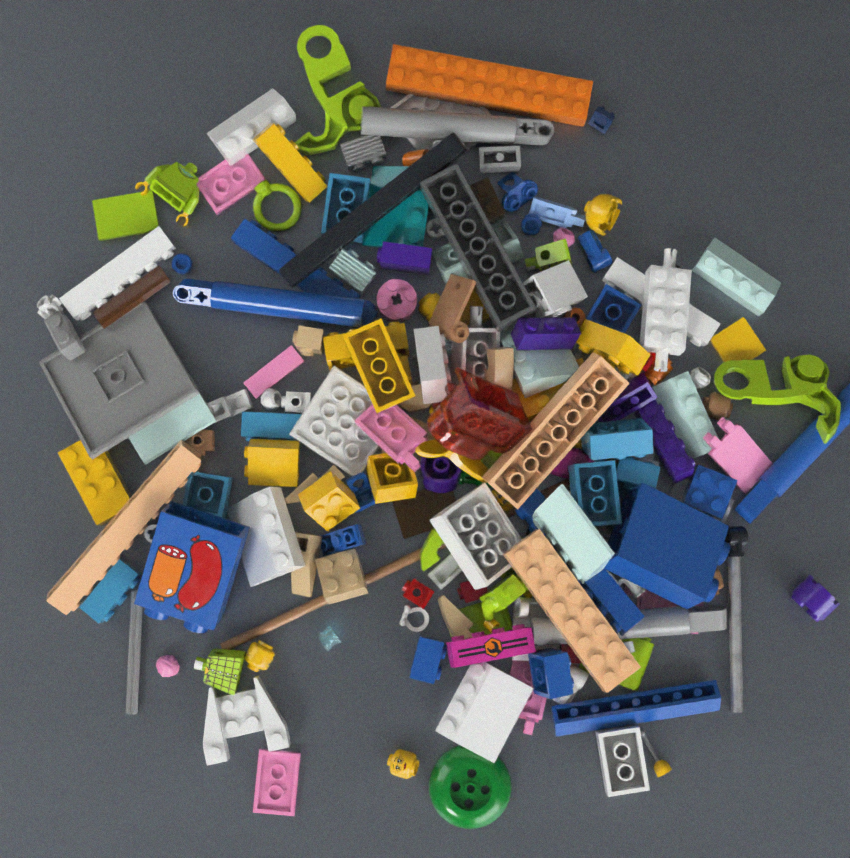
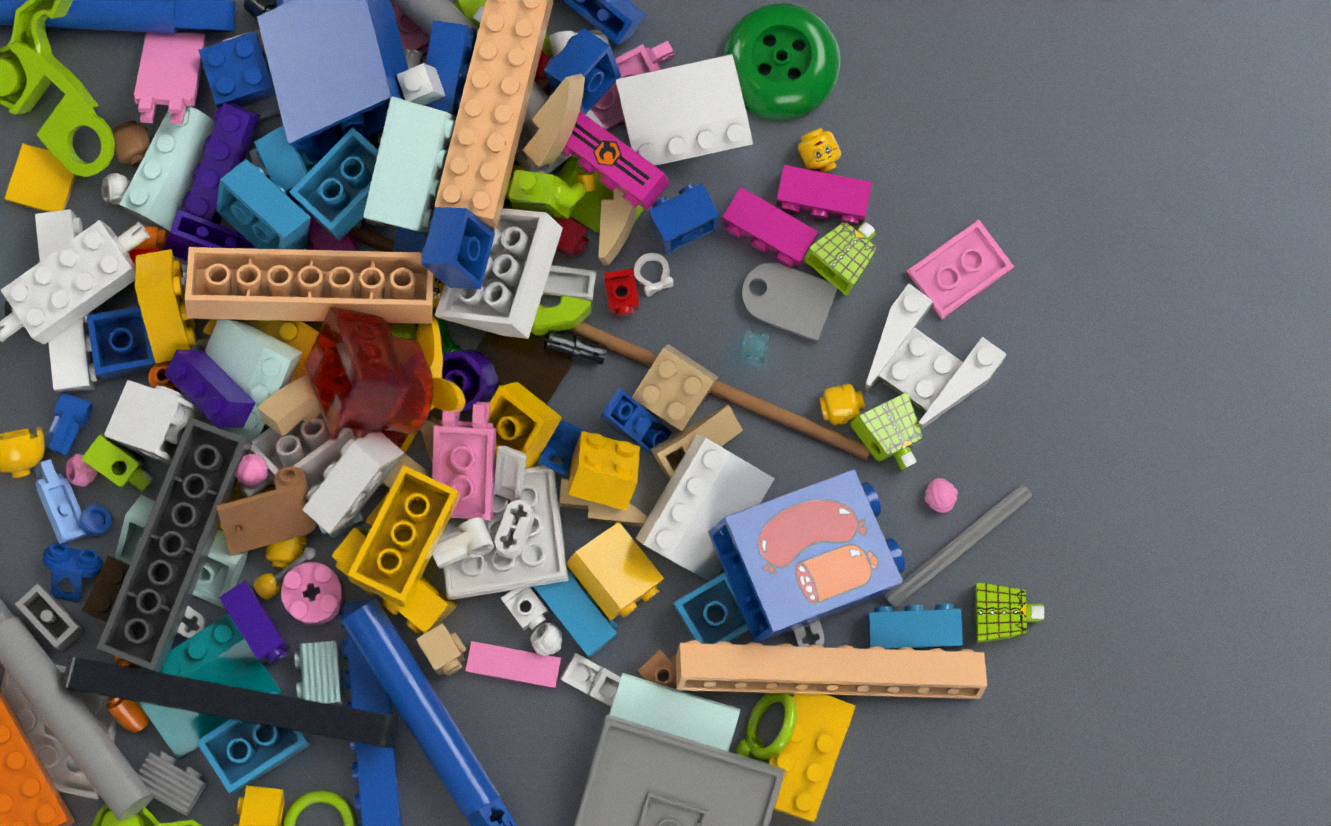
camera: 120 degrees left, 5 degrees down
none -> bright pink piece [236,454,268,488]
none -> hinge [253,547,315,600]
none -> white brick [397,63,445,105]
none -> blue brick [421,207,495,289]
none -> white piece [432,517,494,569]
none -> white tile [494,446,526,501]
none -> white beam [495,500,534,558]
none -> tan slope [523,74,585,167]
none -> black pin [544,331,607,365]
none -> dark pink brick [722,187,818,268]
none -> lime piece [735,693,797,760]
none -> light grey tile [742,263,838,343]
none -> dark pink brick [776,165,872,225]
none -> lime torso [804,222,876,296]
none -> lime torso [974,583,1044,644]

